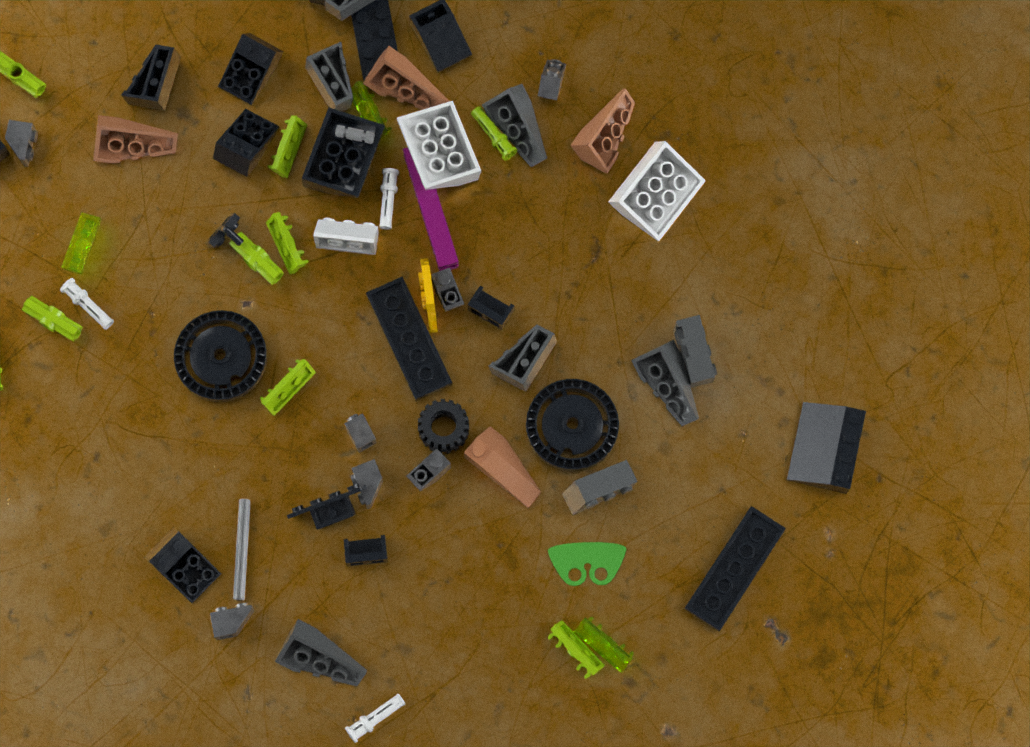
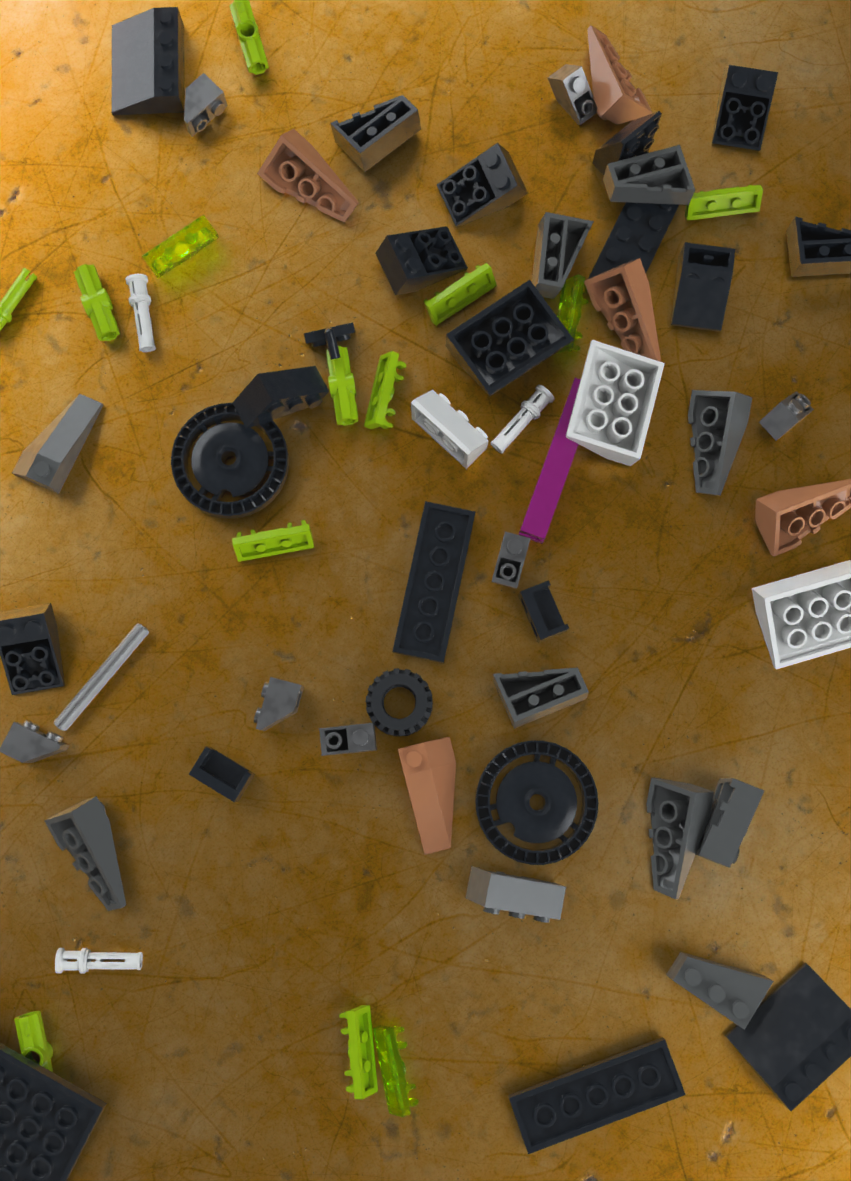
camera: 40 degrees right, 5 degrees up
black bracket [287,483,367,530] -> none
light grey axle [335,125,375,144] -> none
flat silver slope [345,413,377,453] -> none
yellow wing [418,258,438,333] -> none
lime pin [471,106,518,161] -> none
bright green piece [548,542,626,586] -> none
none -> wedge [12,394,103,494]
none -> black wedge [233,366,329,429]
none -> dark grey wedge [666,952,774,1030]

